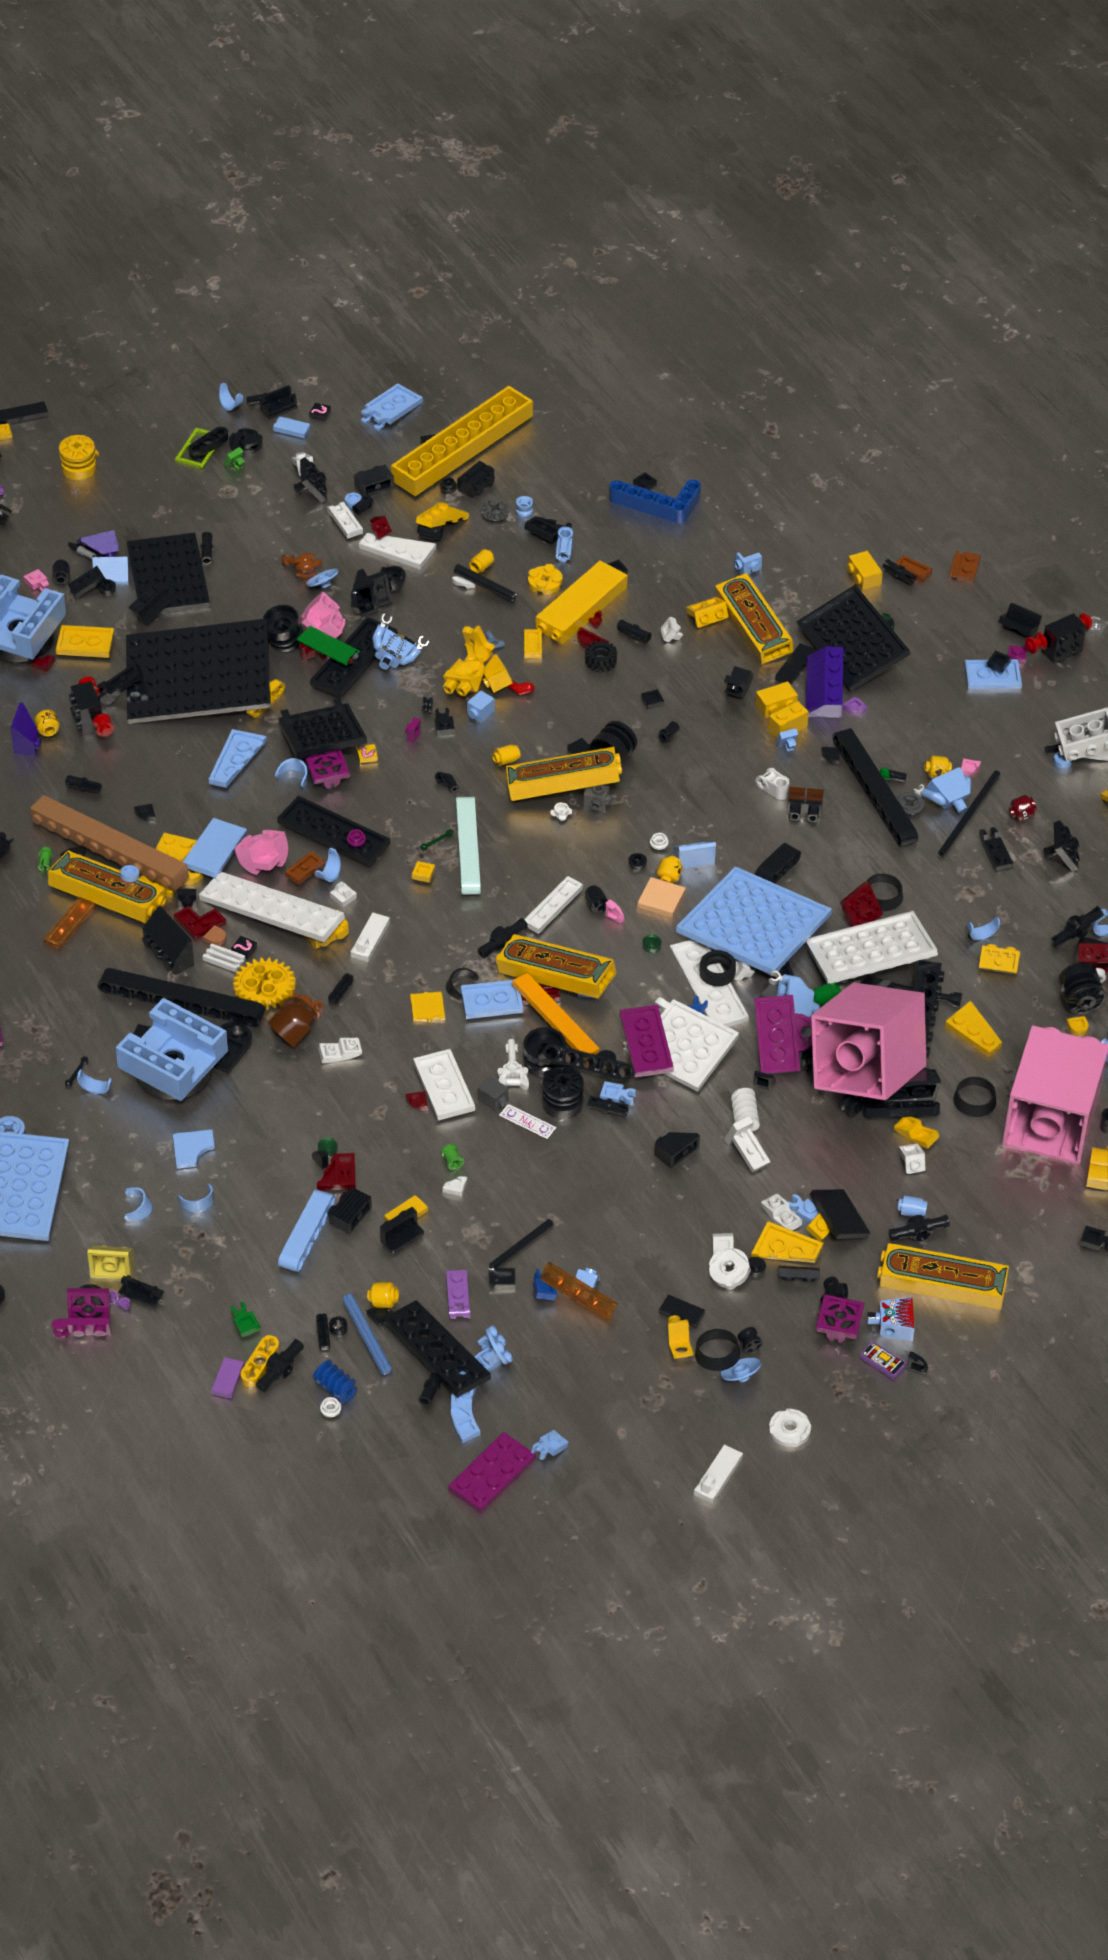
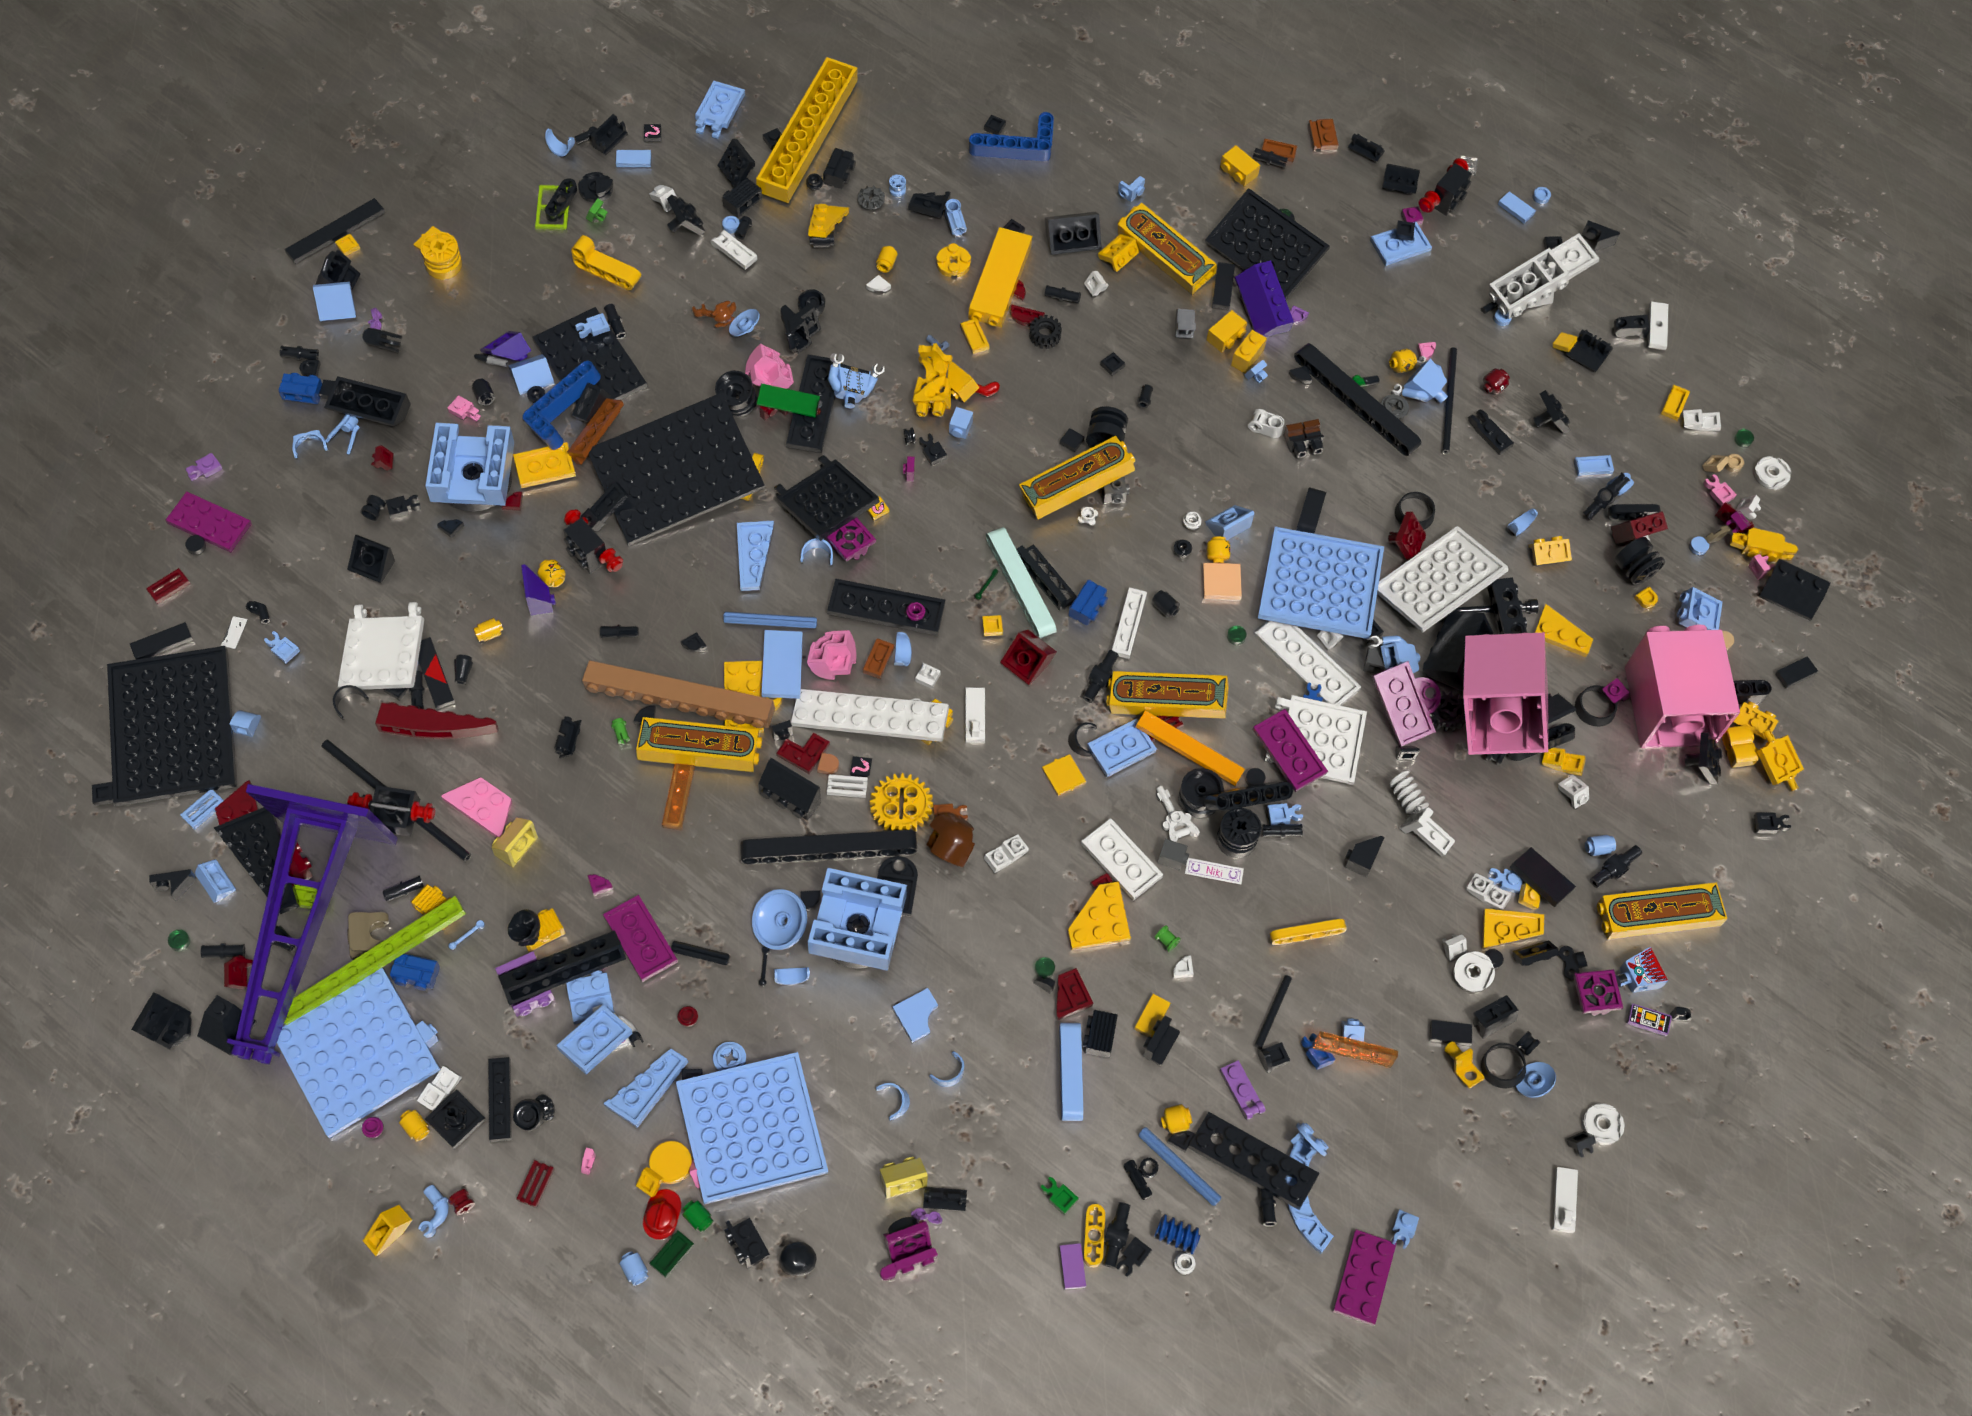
camera: 25 degrees left, 15 degrees up
black plate [68,566,106,598] -> none
light blue tile [120,865,139,882] -> none
black axle [328,973,354,1005] -> none
white wing [359,533,436,569] -> none
dark red bracket [370,516,392,539] -> none
black arm [435,771,459,793] -> none
black axle [453,564,517,602] -> none
yellow brick [492,744,521,766] -> none
bright pink tile [605,899,625,924] -> none
black tyre [700,950,736,986] -> none
green brick [813,982,841,1006] -> none
none -> blue beam [523,361,601,450]
none -> dark orange fence [567,398,624,465]
none -> yellow beam [571,235,641,290]
none -> light blue plate [575,313,610,338]
none -> black axle [671,941,730,965]
none -> black plate [717,139,755,188]
none -> medium blue axle [723,612,817,628]
none -> light blue dish [752,889,807,950]
none -> dark red slope [1000,630,1057,685]
none -> black fence [1016,544,1077,611]
none -> black slope [1045,212,1102,255]
none -> blue brick [1068,580,1108,626]
none -> yellow plate [1068,882,1131,950]
none -> black plate [1116,1237,1153,1277]
none -> yellow beam [1269,919,1347,945]
none -> black hinge [1347,133,1385,163]
none -> black hinge [1473,995,1519,1039]
none -> black tile [1566,1131,1596,1157]
none -> light blue tile [1574,455,1614,476]
none -> magenta bracket [1603,678,1629,704]
none -> black plate [1685,732,1722,784]

